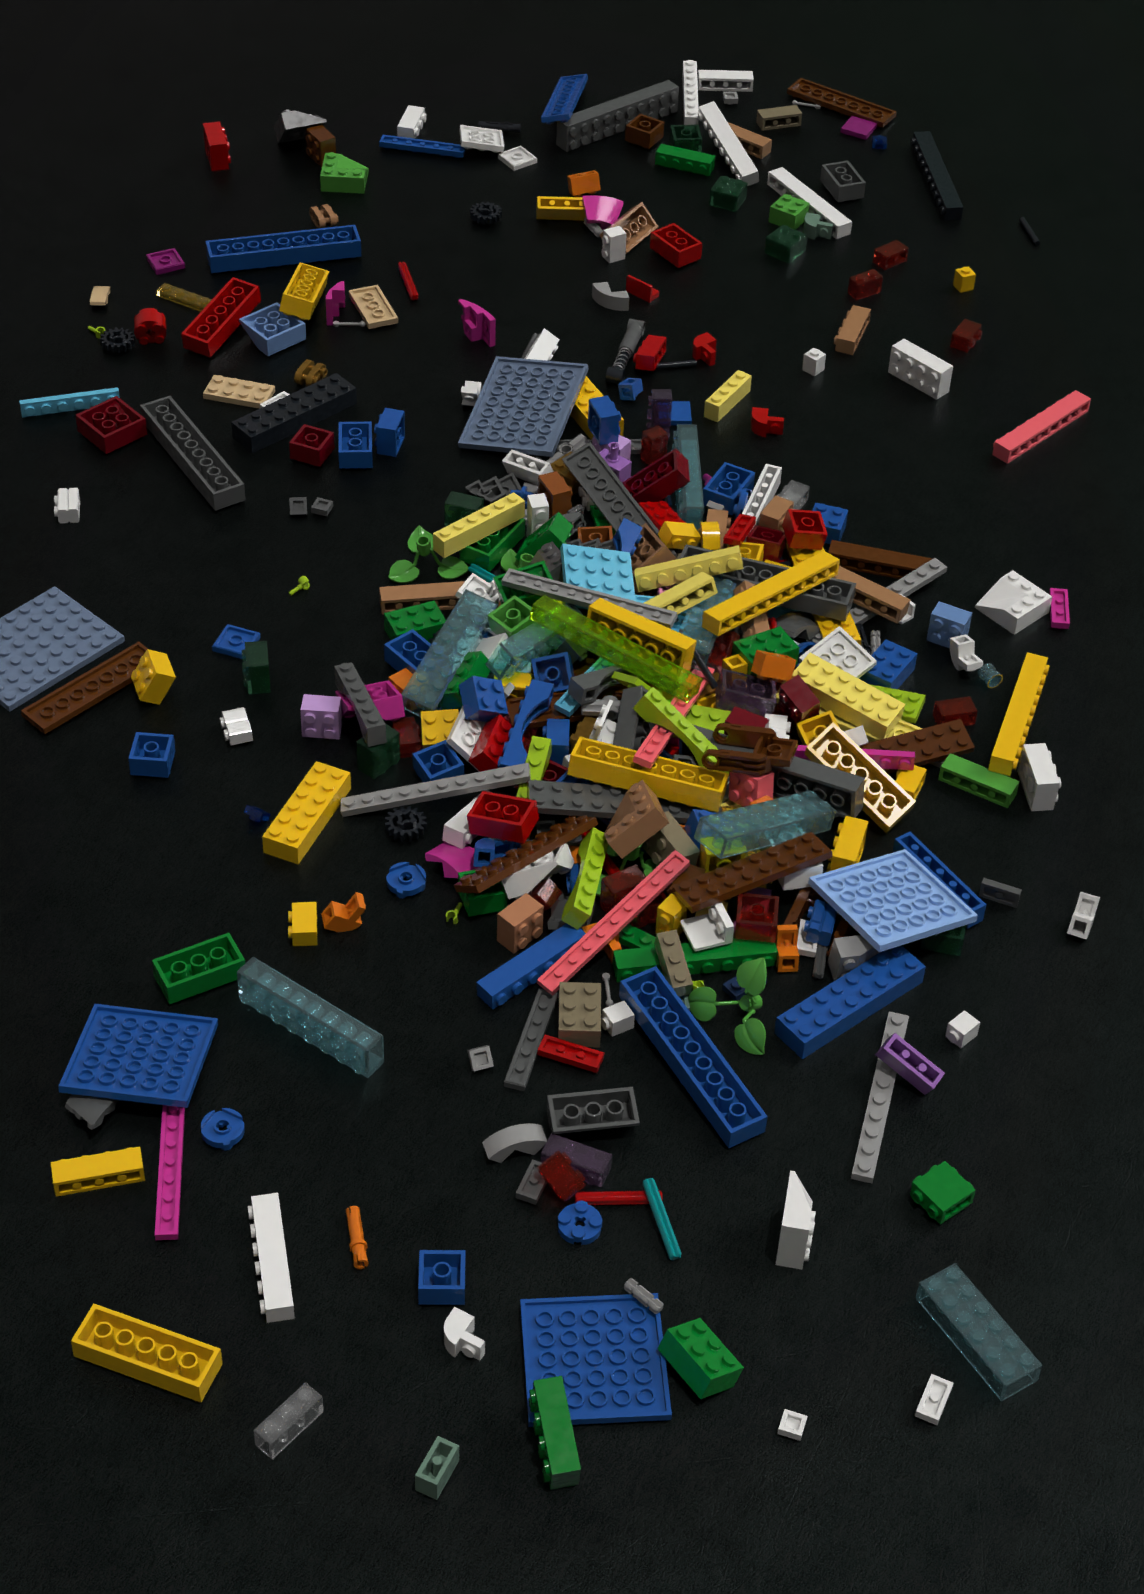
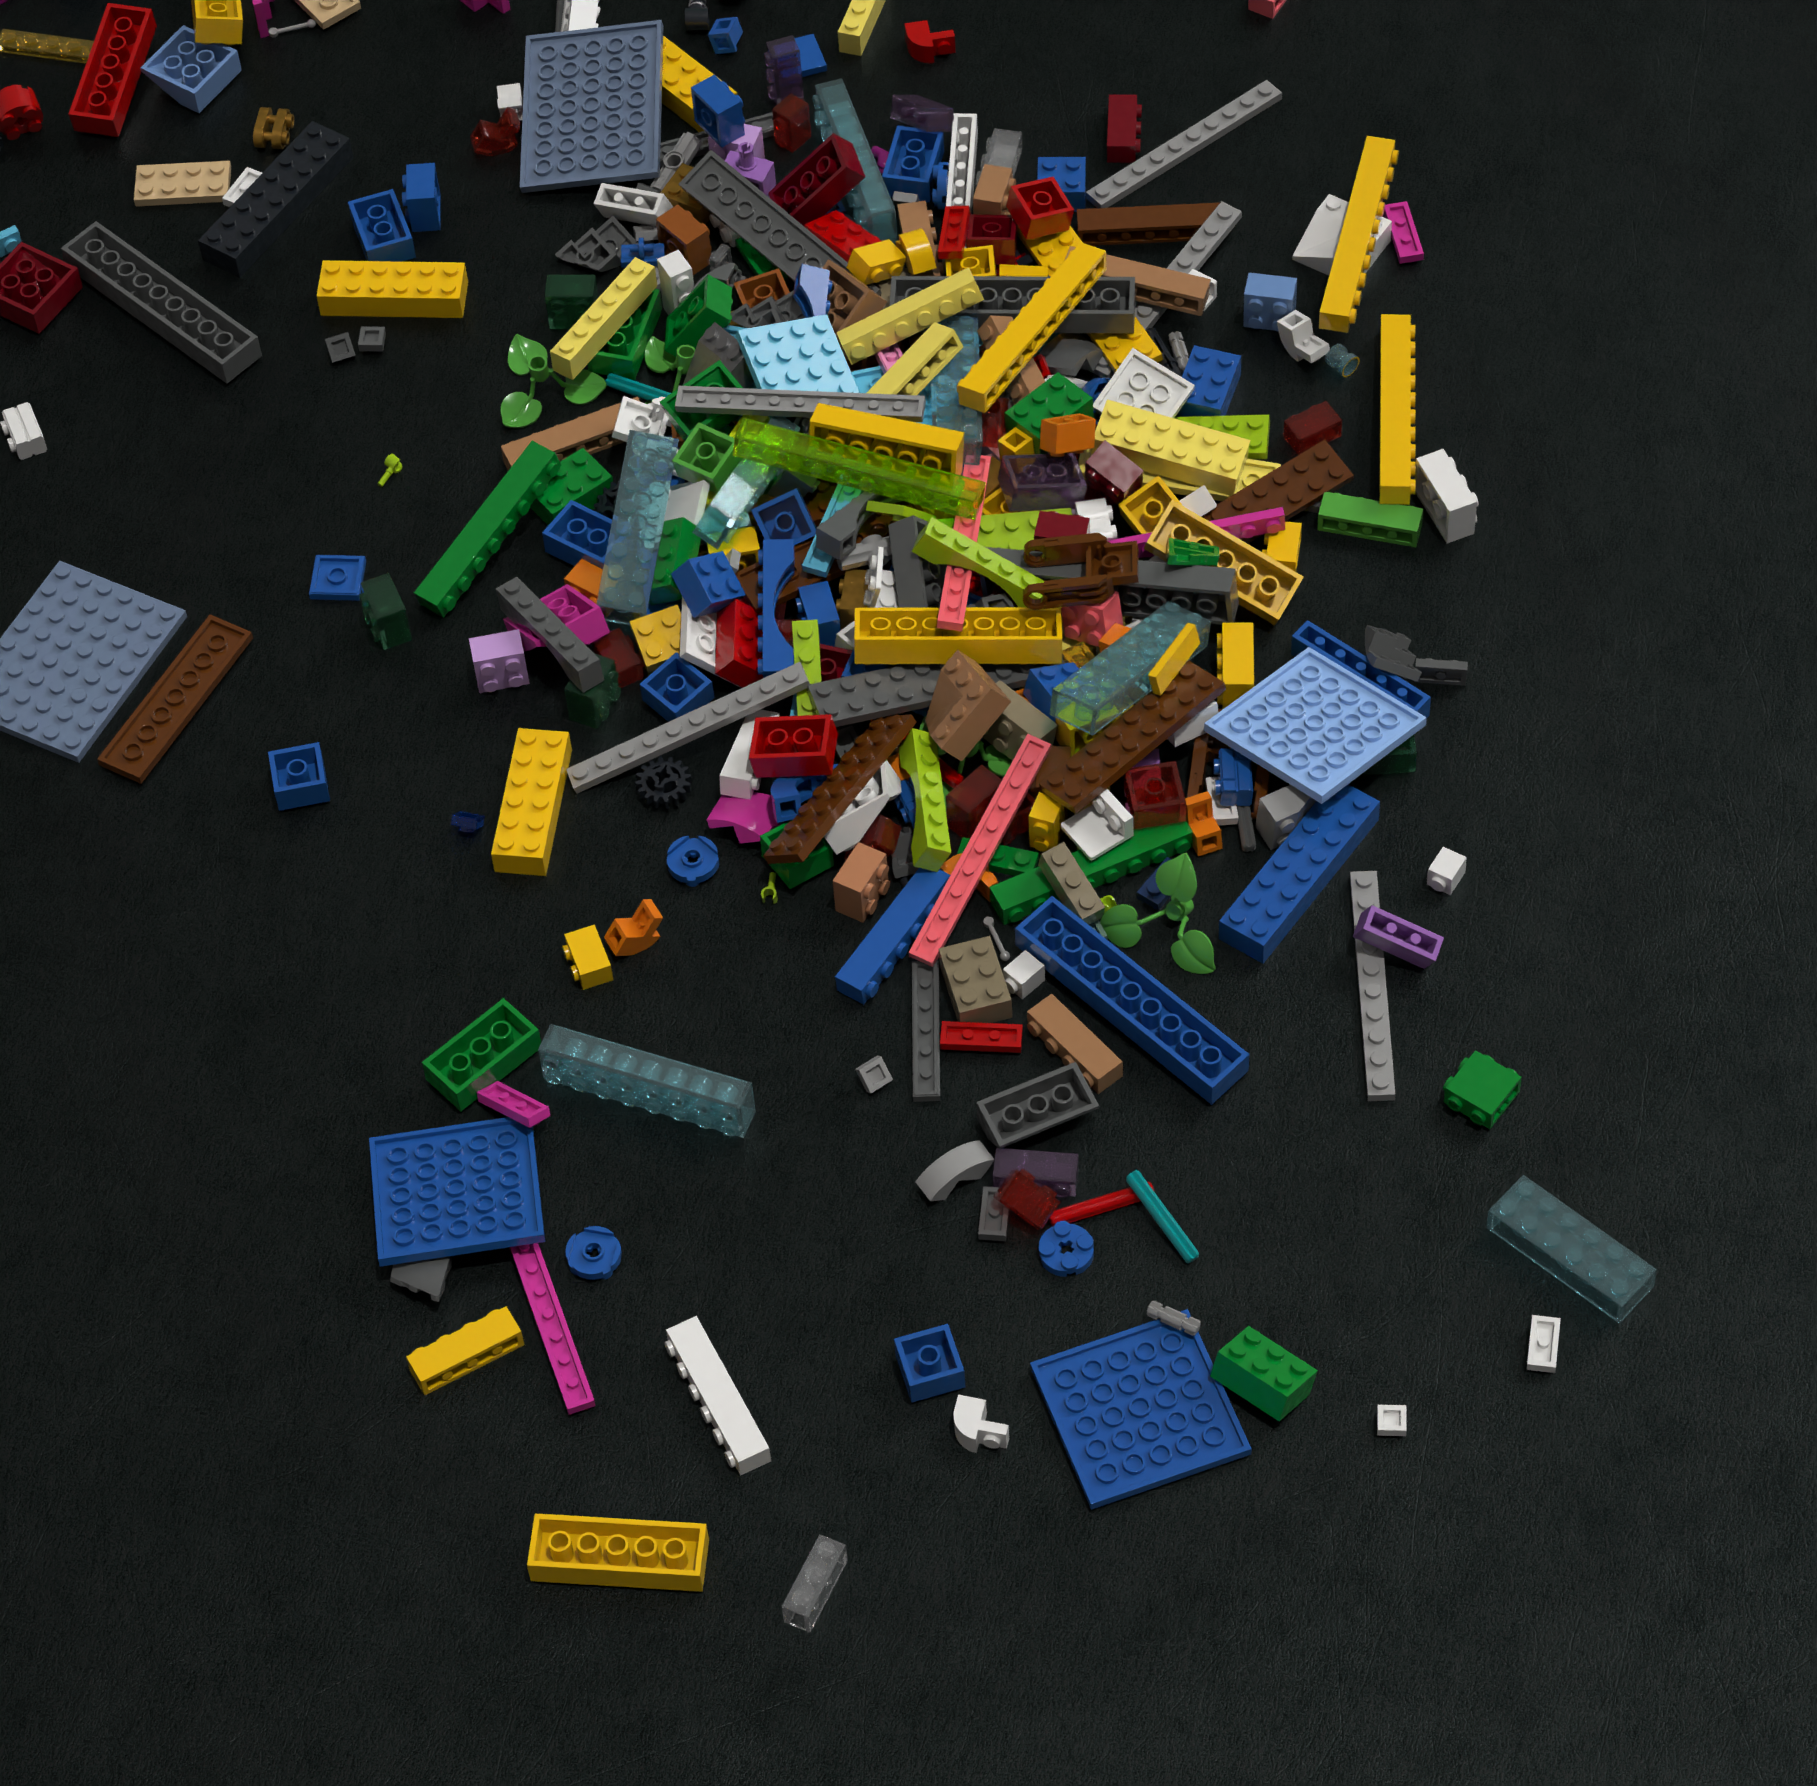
camera: 10 degrees left, 10 degrees up
yellow brick [131,649,176,705] -> none
white brick [219,707,253,745] -> none
dark red brick [289,424,335,467] -> none
orange pin [346,1206,369,1269] -> none
sand green brick [415,1436,459,1500] -> none
green brick [528,1376,581,1490] -> none
black bar [693,647,718,689] -> none
white slope [775,1171,816,1270] -> none
white brick [1067,892,1100,939] -> none
none -> yellow brick [317,260,468,318]
none -> green brick [414,440,561,618]
none -> clear red brick [470,107,520,156]
none -> dark pink plate [477,1081,550,1128]
none -> clear purple brick [891,95,954,132]
none -> medium nougat brick [1027,994,1123,1094]
none -> light grey plate [1086,80,1282,208]
none -> dark red brick [1107,95,1142,163]
none -> yellow tile [1148,623,1200,696]
none -> green wing [1167,538,1219,566]
none -> yellow brick [1319,136,1399,333]
none -> dark grey slope [1365,625,1422,682]

